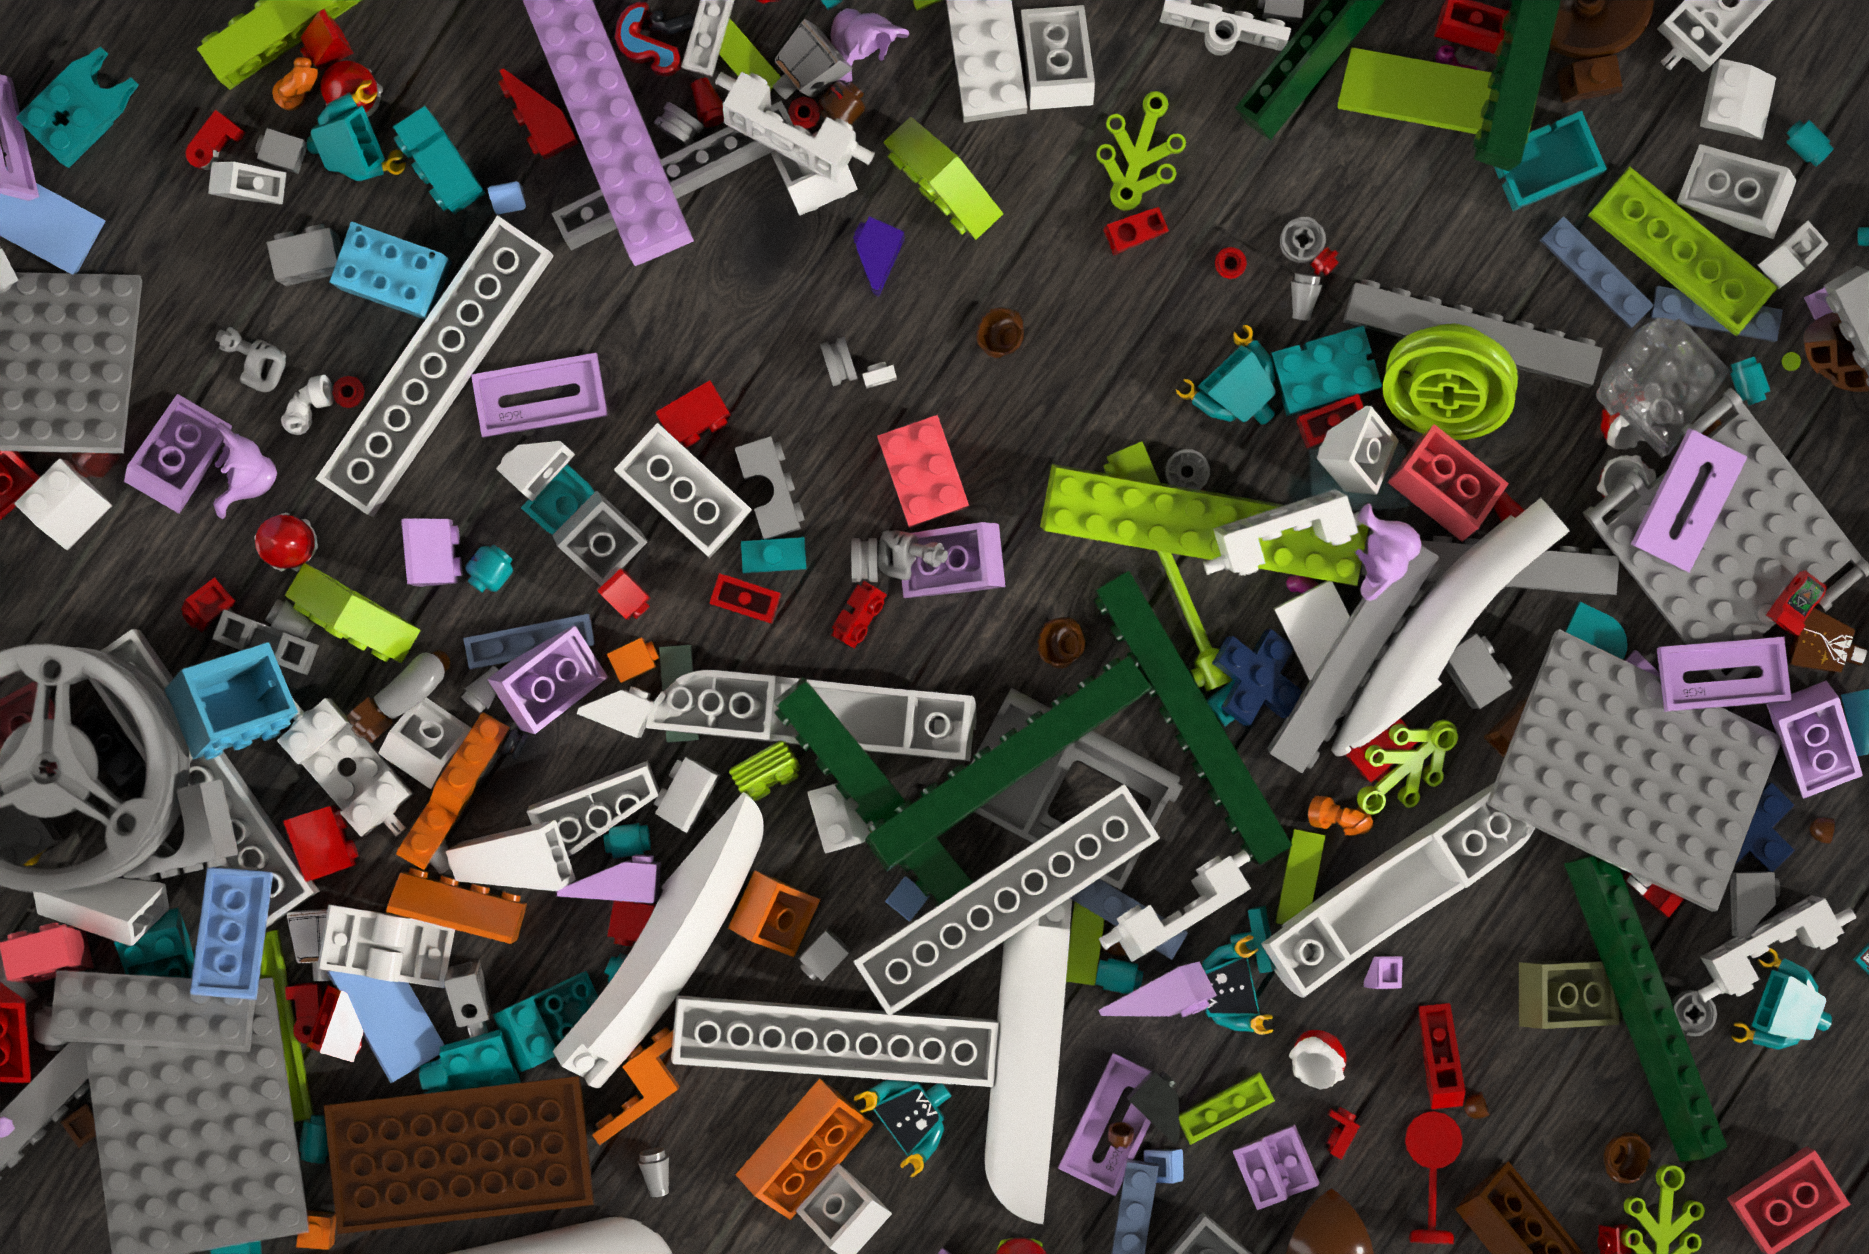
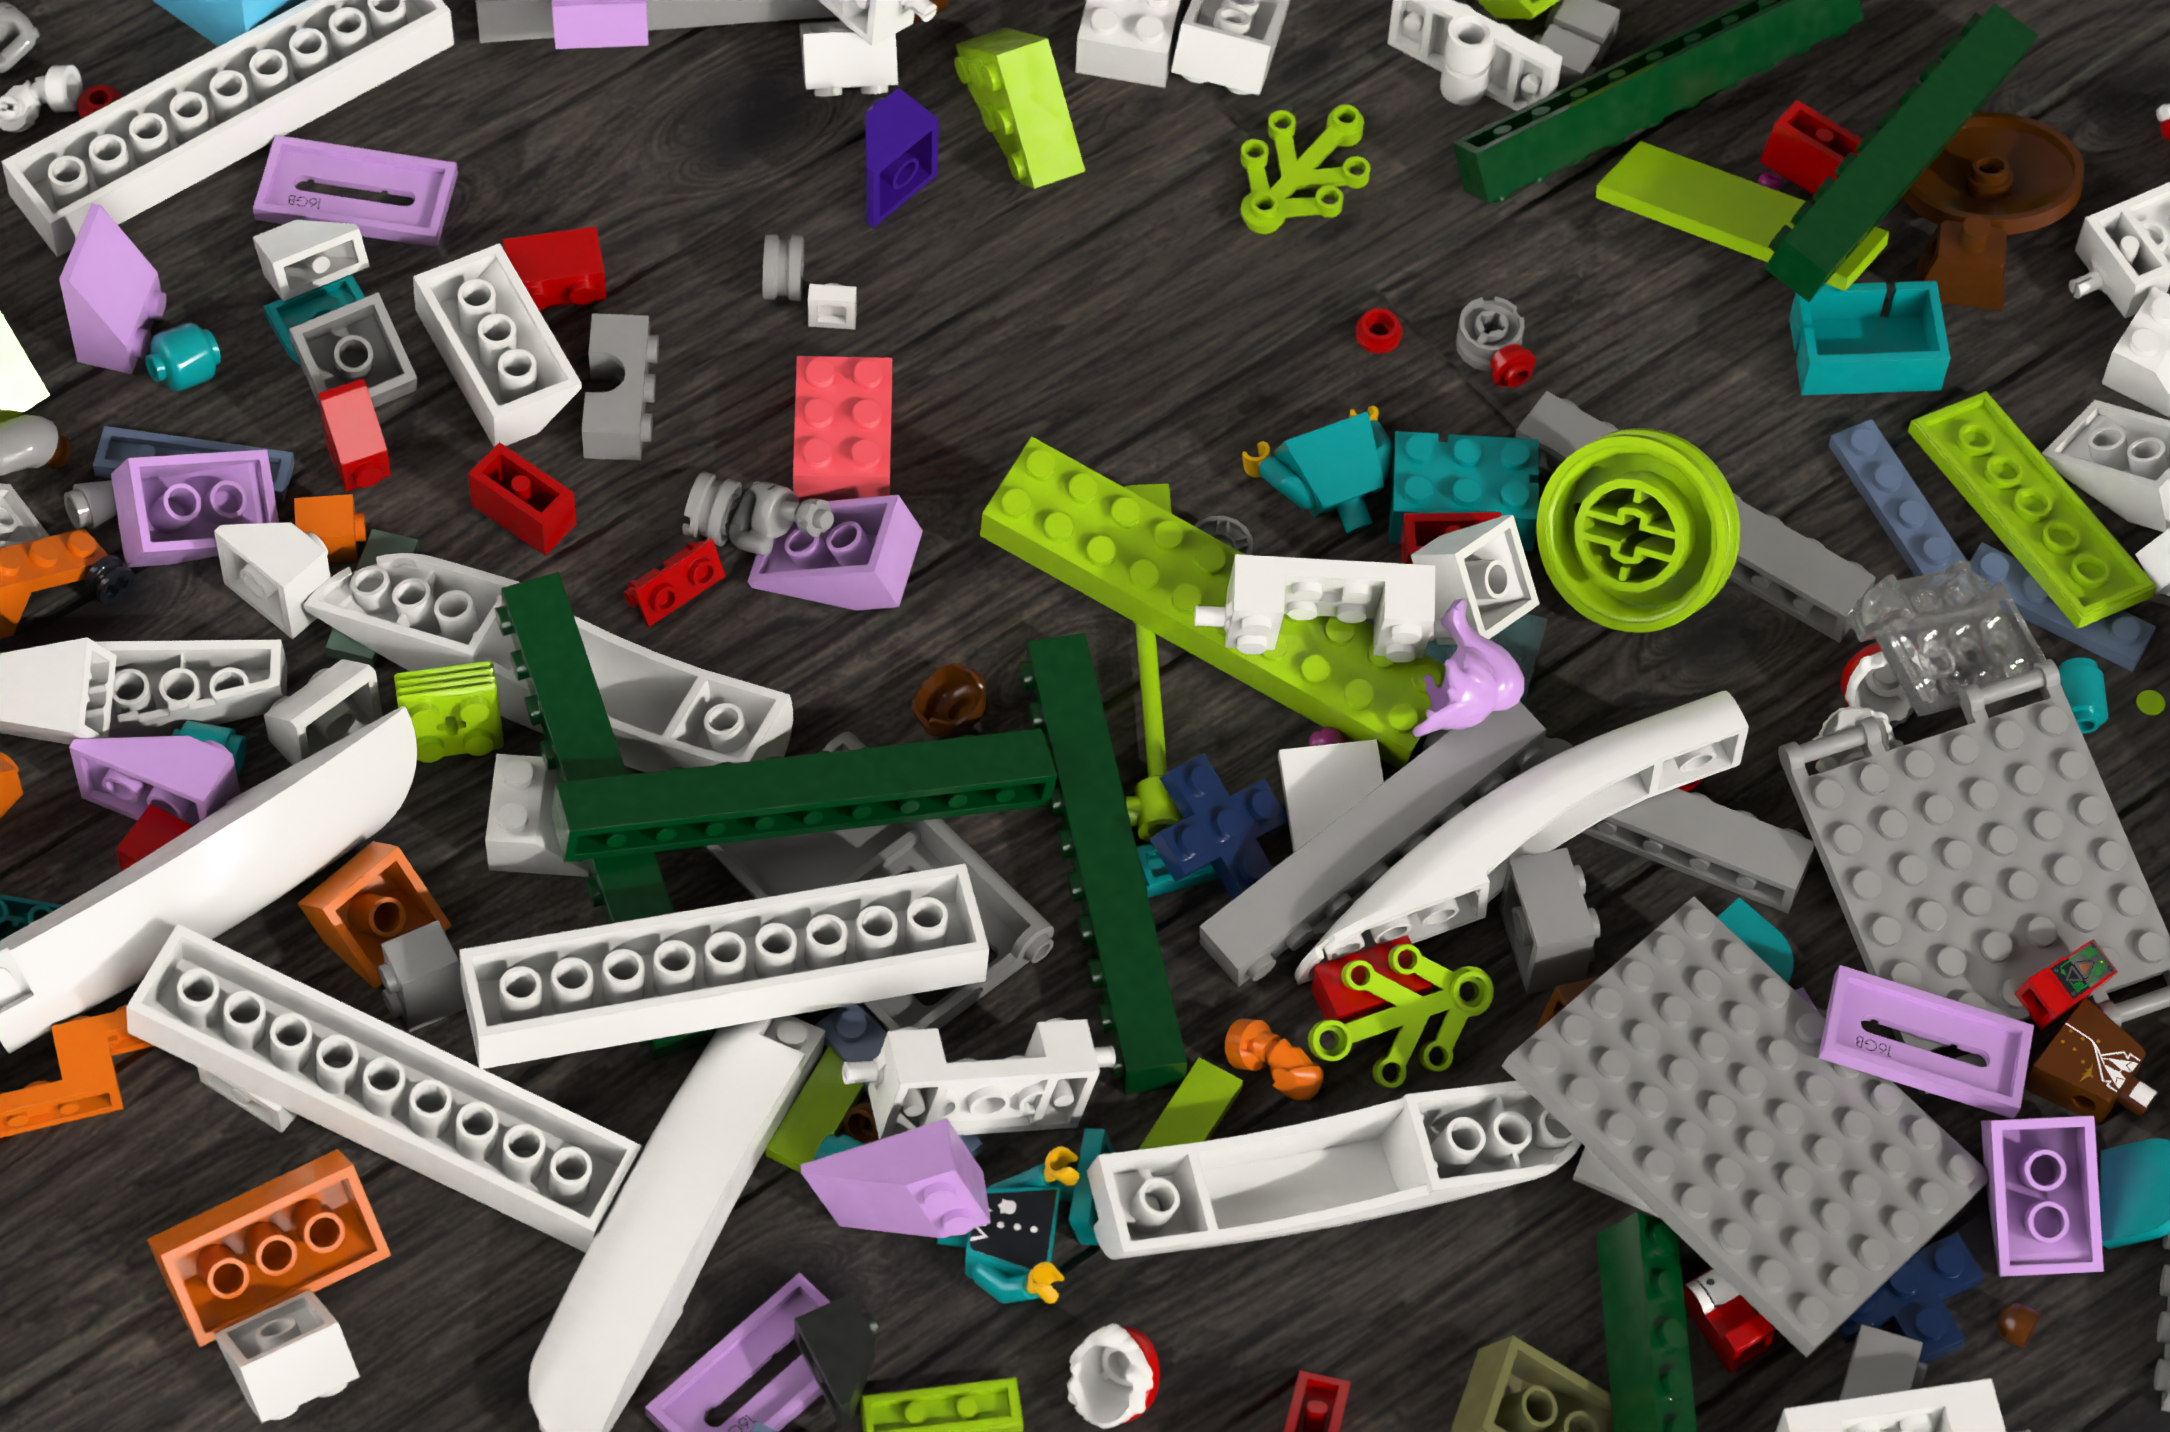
camera: 10 degrees right, 30 degrees down
light grey cone [638,1147,669,1197] -> none
teal tile [741,537,807,573] -> none
torso [854,1080,952,1177] -> none
reddish brown hair [975,307,1024,358] -> none
red leg [1103,207,1169,256] -> none
reddish brown hinge [1108,1122,1134,1149] -> none
light grey cone [1291,273,1322,321] -> none
lavender slope [1364,956,1402,989] -> none
coral brick [1387,424,1509,542] -> none
lavender piece [1631,428,1747,573] -> none

